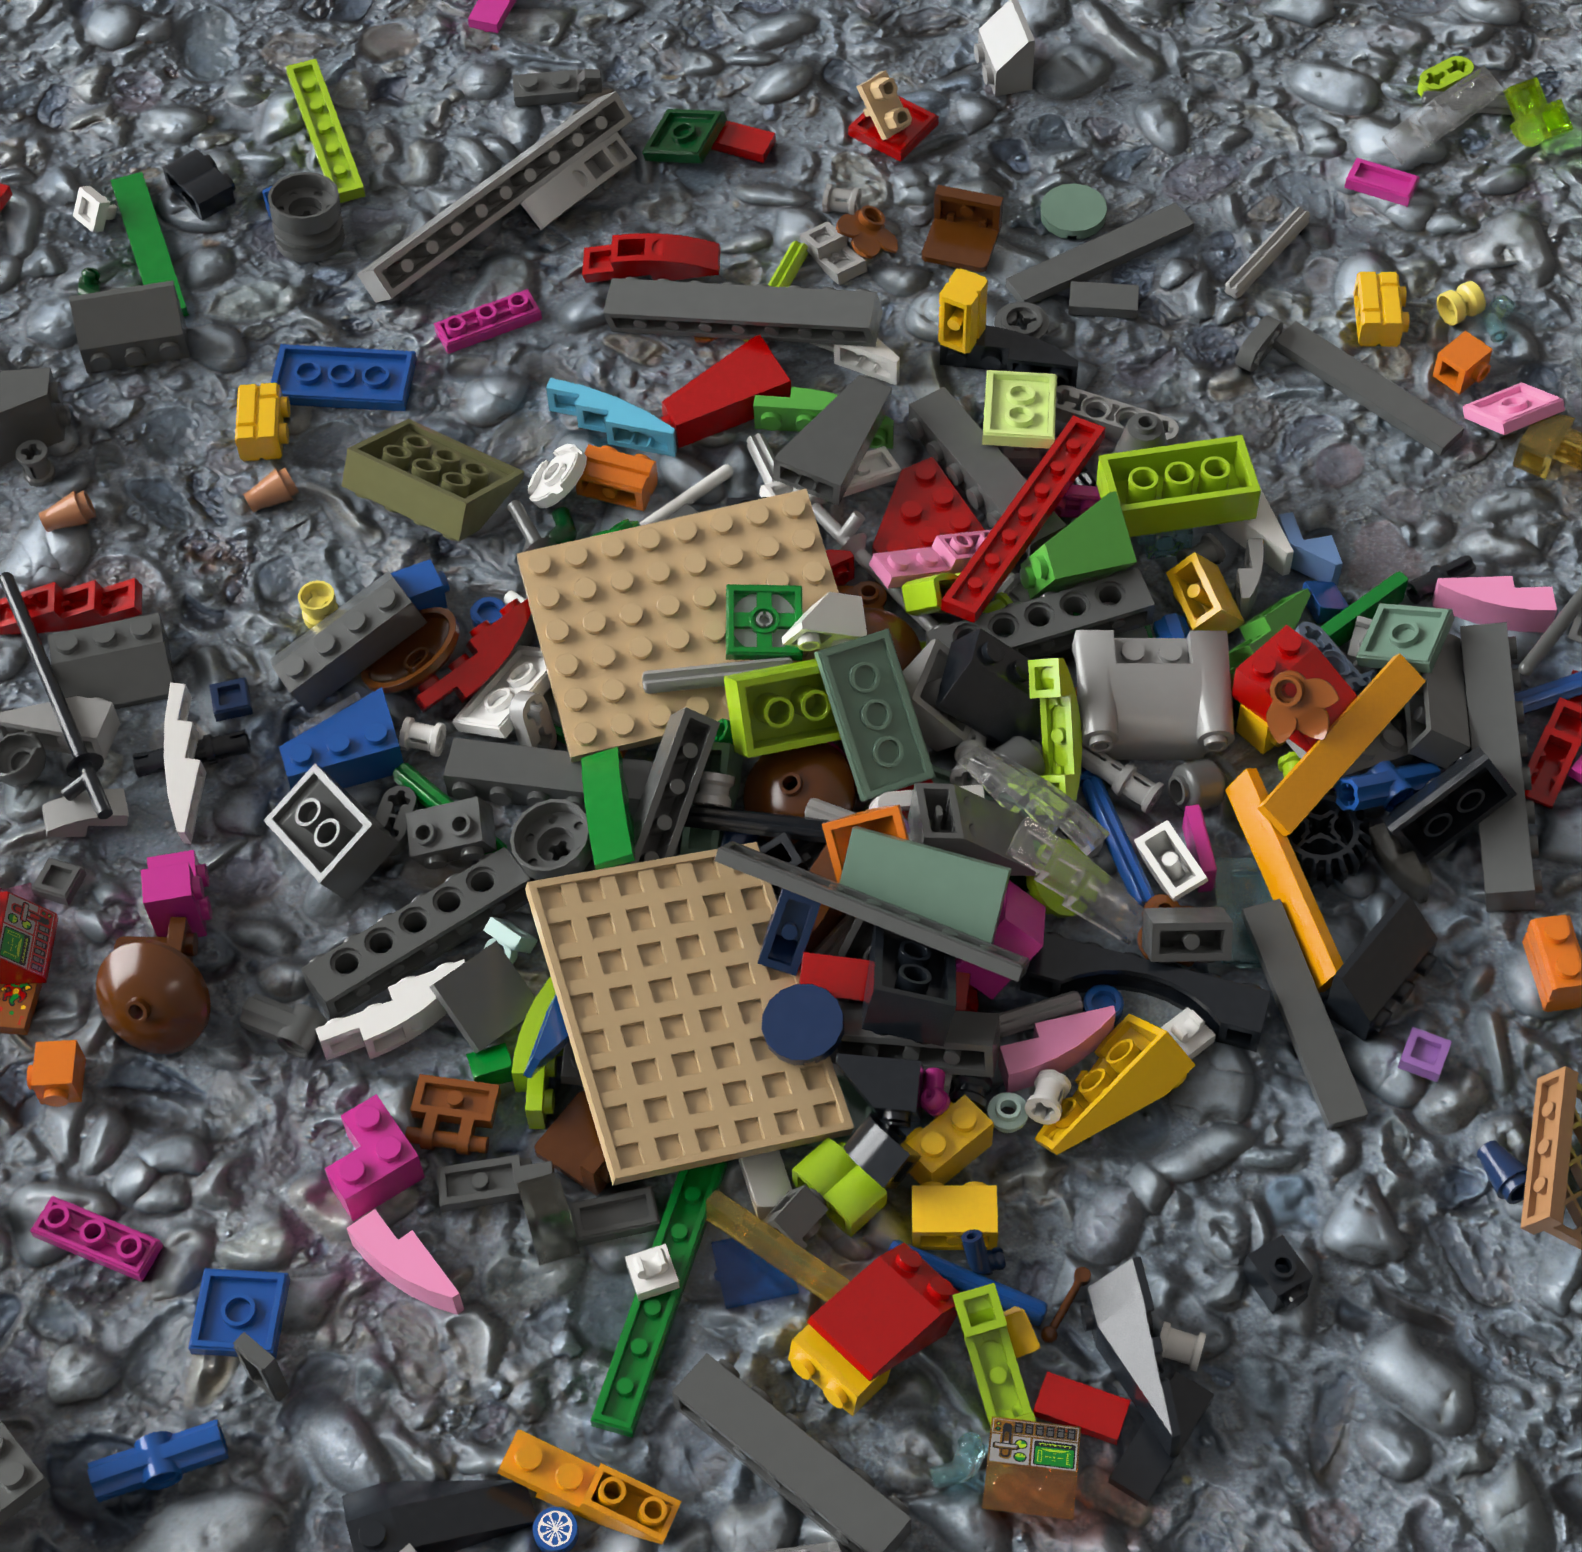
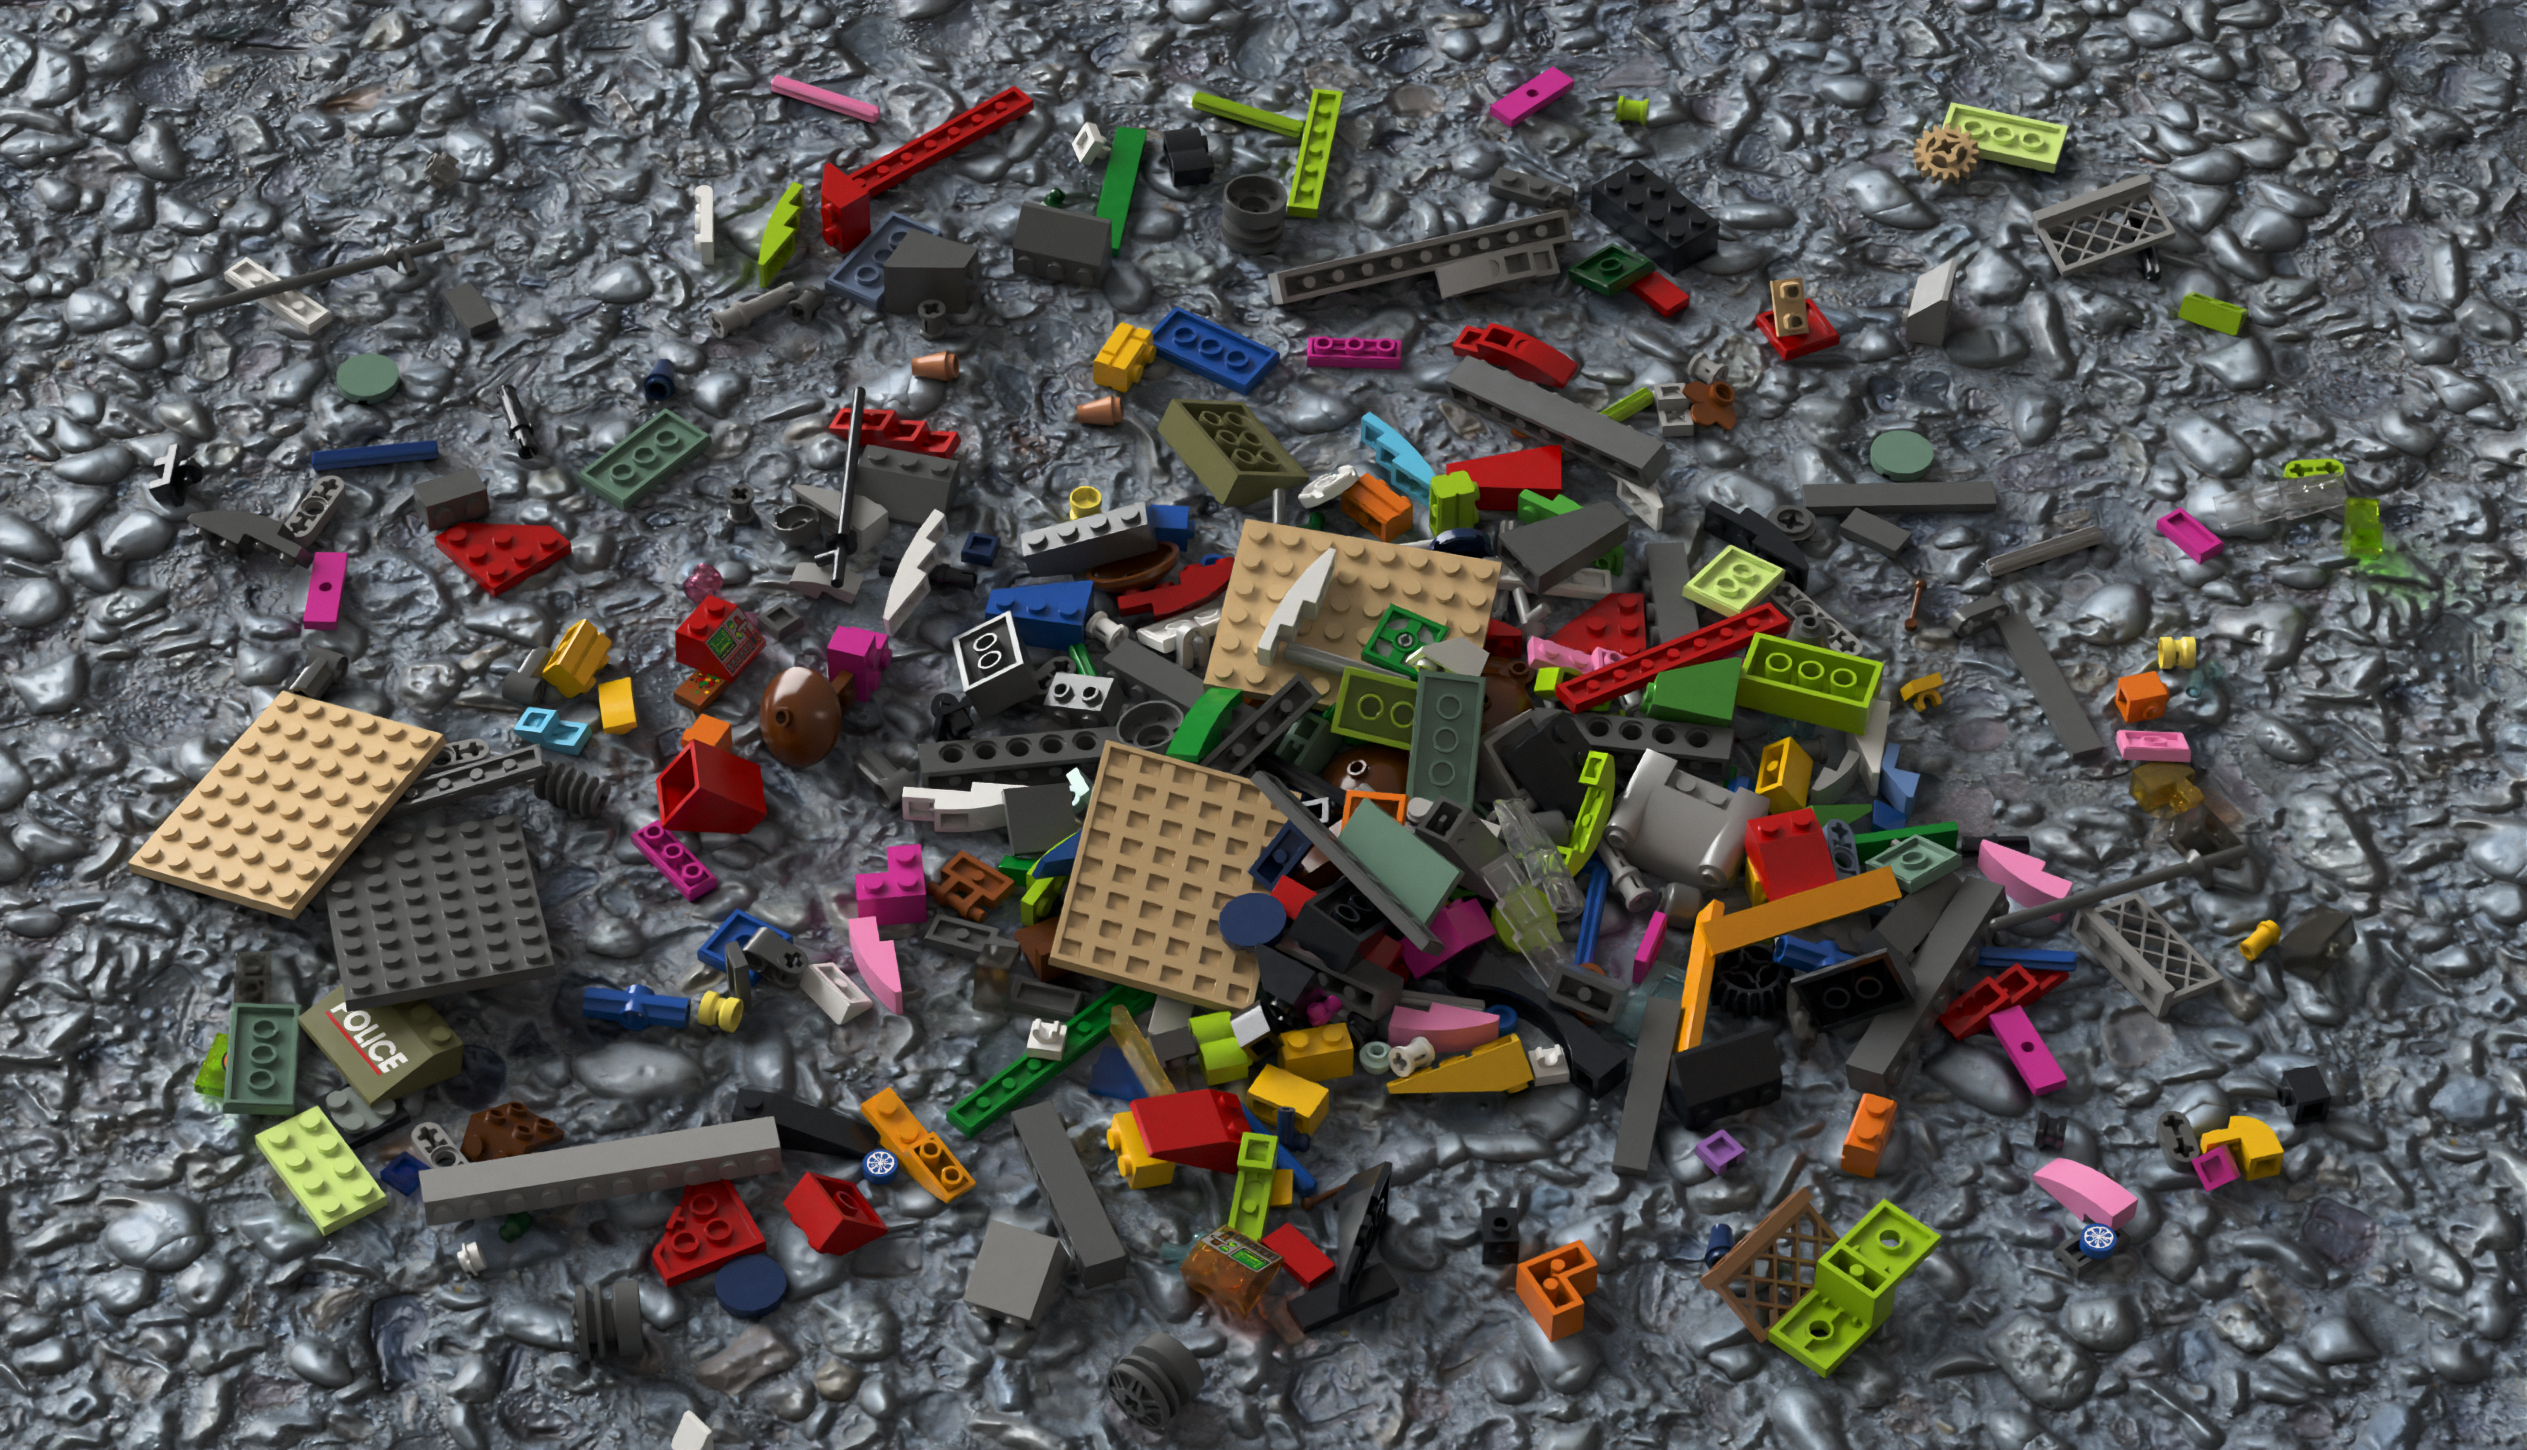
camera: 25 degrees right, 10 degrees down
light grey wheel [693,771,736,809] -> none
reddish brown bracket [922,185,1003,272] -> none
yellow brick [938,268,988,354] -> none
white slope [1134,820,1208,902] -> none
white bush [1160,1321,1207,1372] -> none
dark orange plate [1266,670,1339,744] -> none
yellow brick [1353,272,1409,347] -> none
none -> red slope [656,738,767,834]
none -> light yellow wheel [698,991,744,1033]
none -> dark grey piece [742,927,808,991]
none -> white slope [799,962,873,1025]
none -> black hips [930,693,974,742]
none -> lime axle [1192,91,1304,139]
none -> white slope [1257,548,1336,667]
none -> lime brick [1429,470,1480,538]
none -> dark blue tile [1429,528,1494,559]
none -> orange brick [1516,1239,1598,1343]
none -> black brick [1590,160,1720,276]
none -> yellow tile [1900,672,1944,713]
none -> reddish brown hinge [1904,579,1927,632]

